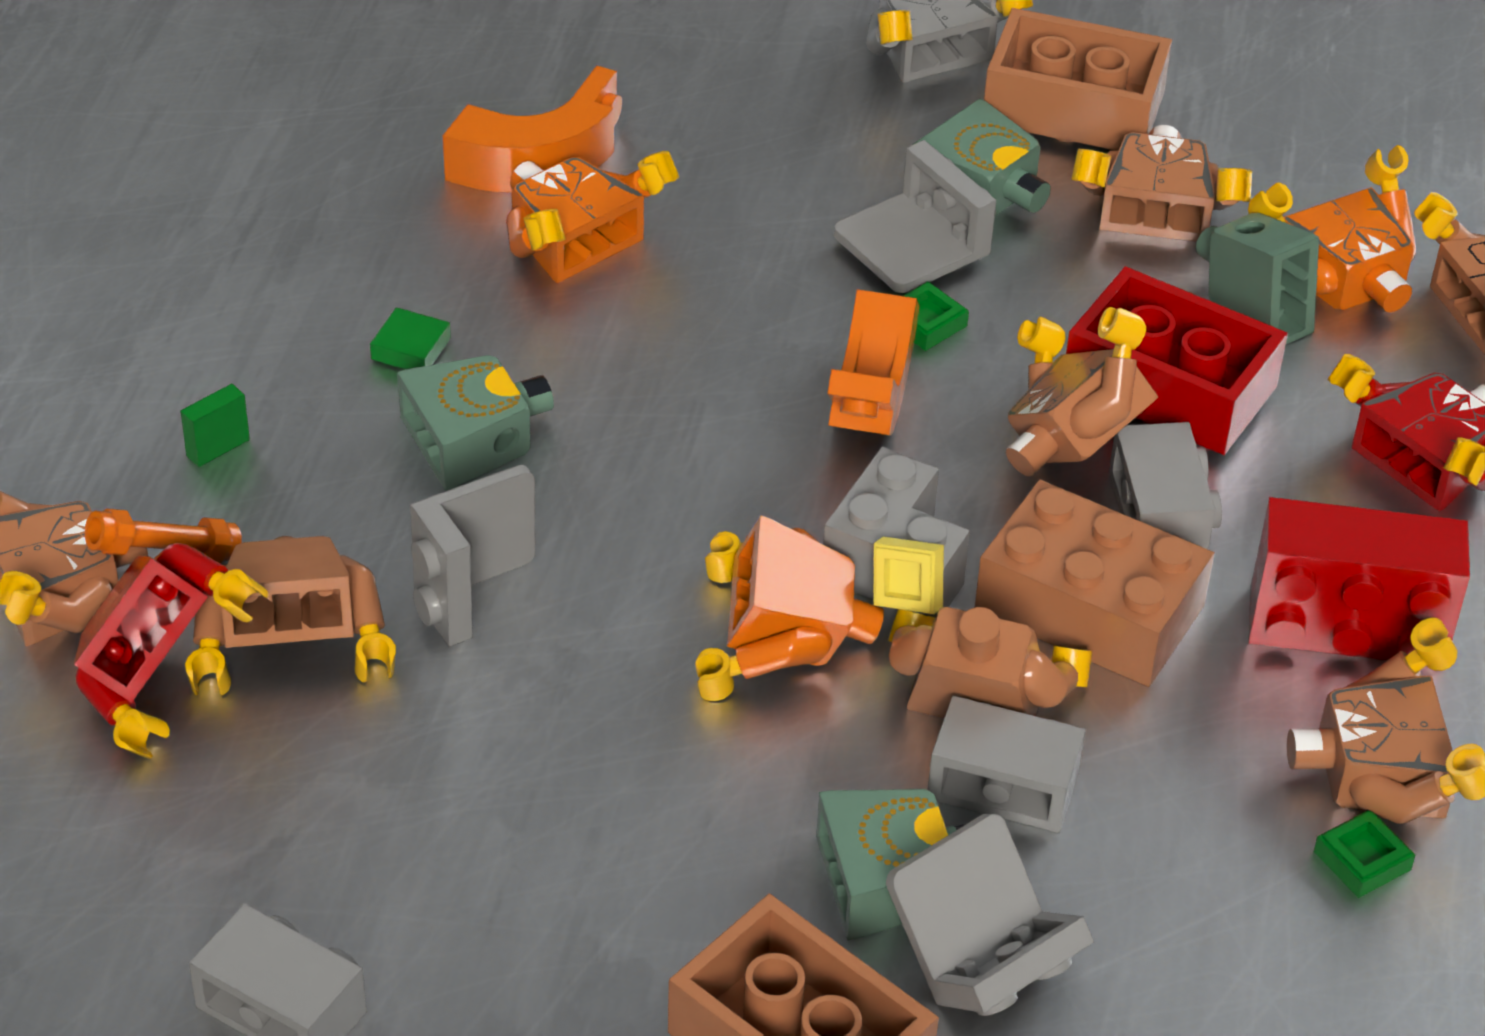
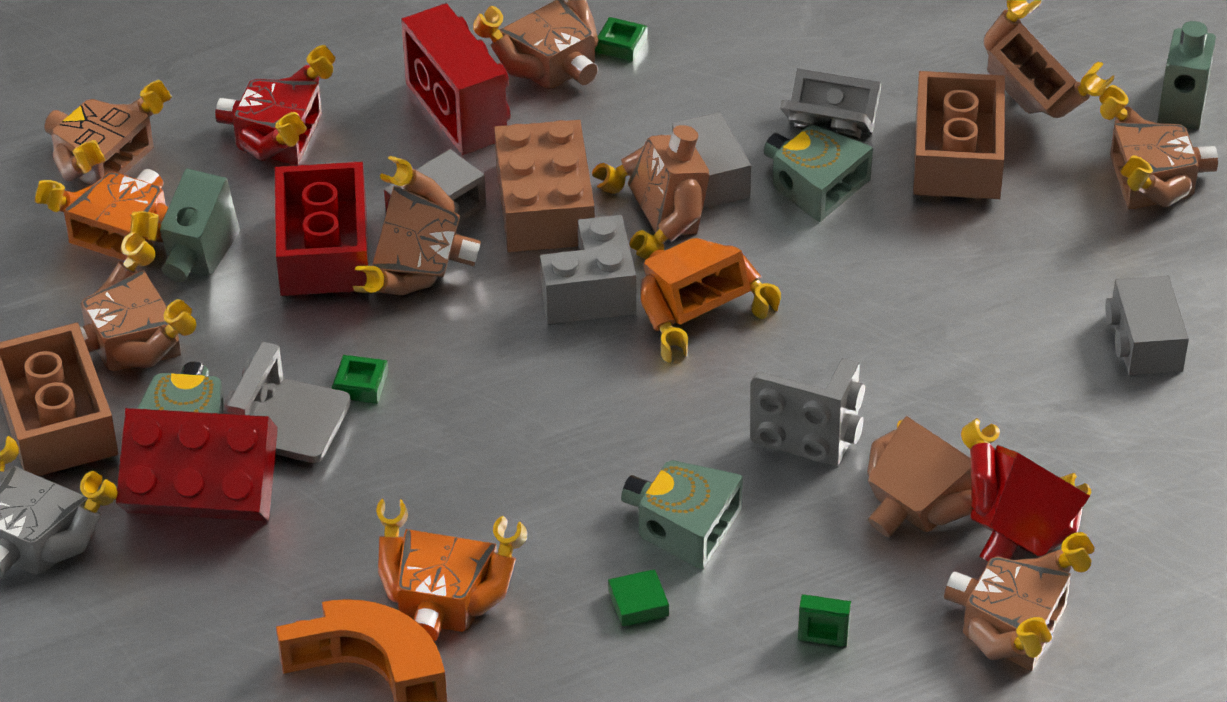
camera: 125 degrees left, 0 degrees up
orange bar [85,508,242,563] -> none
orange arch [827,289,920,436] -> none
light yellow tile [873,537,944,614] -> none
none -> red brick [116,408,278,522]

